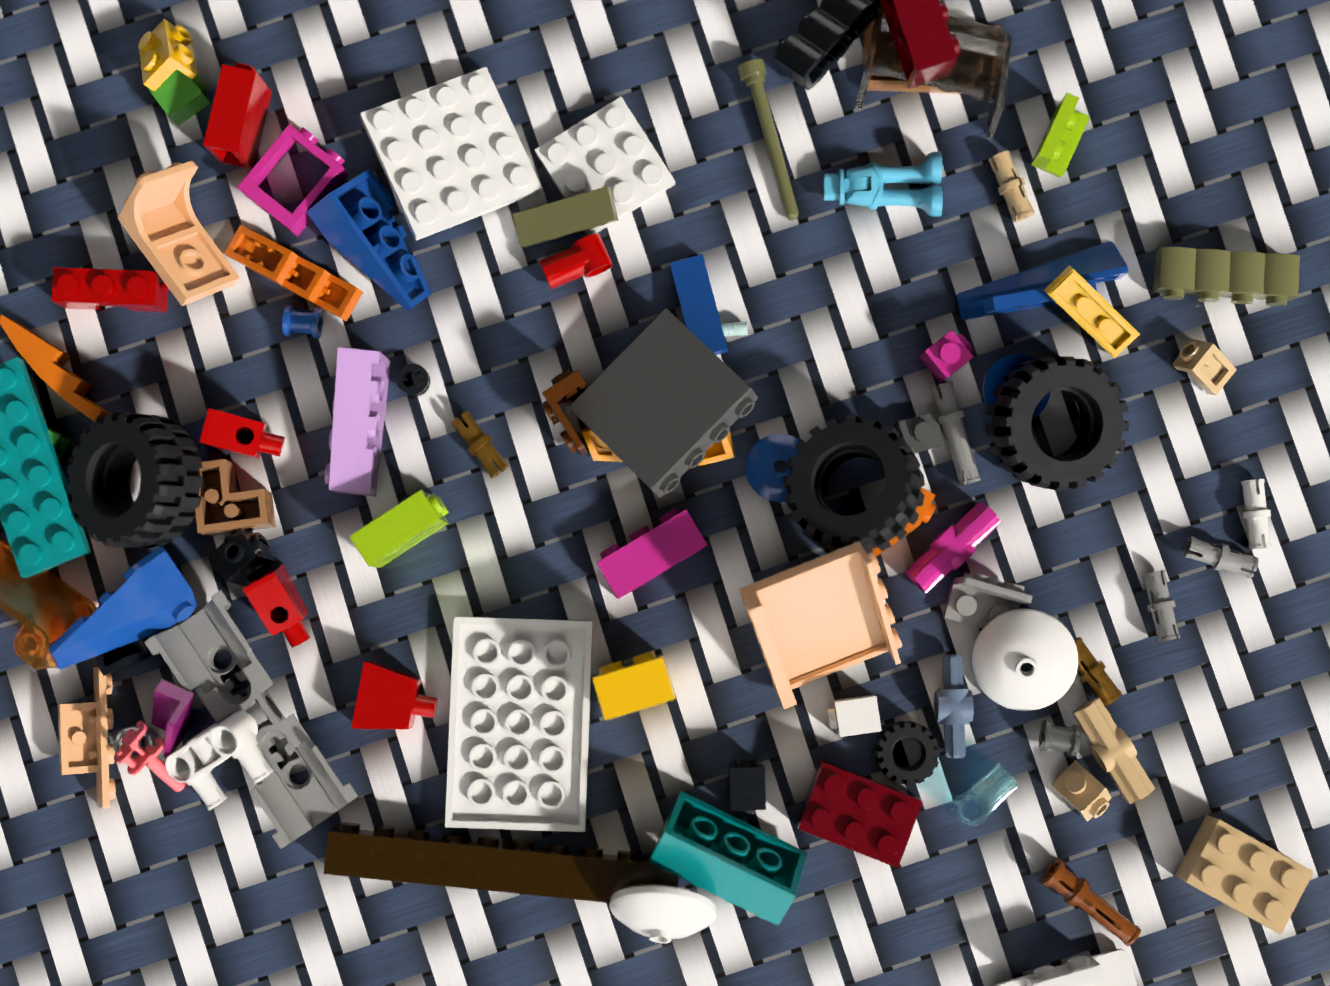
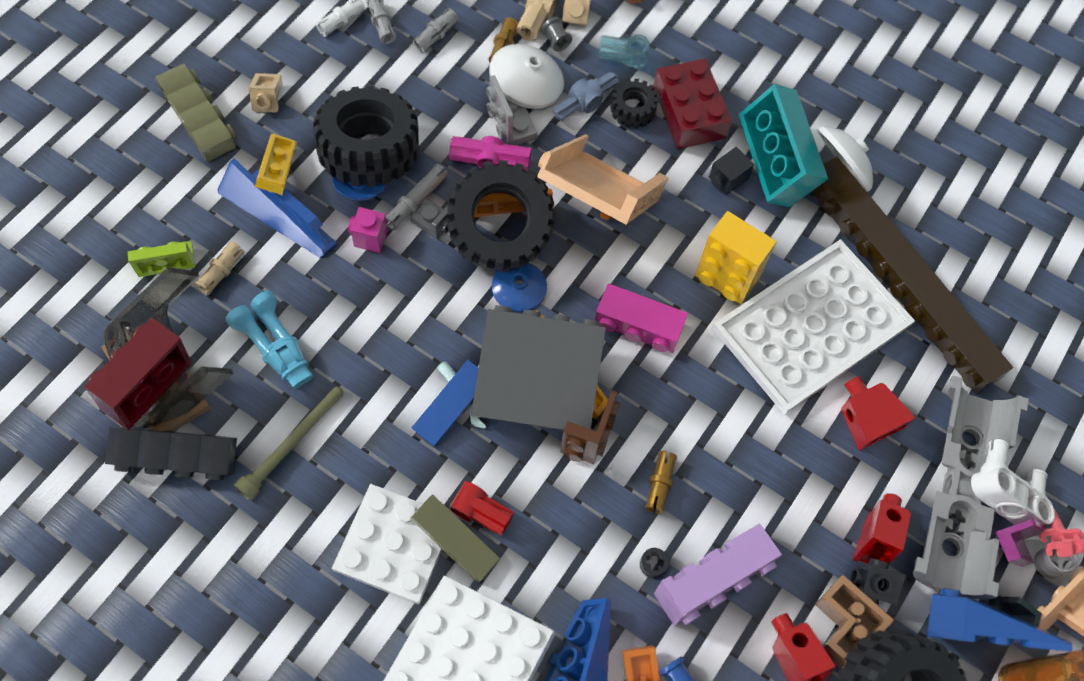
camera: 135 degrees left, 20 degrees down
lime brick [349,490,449,568] -> none
white brick [827,695,882,737] -> none

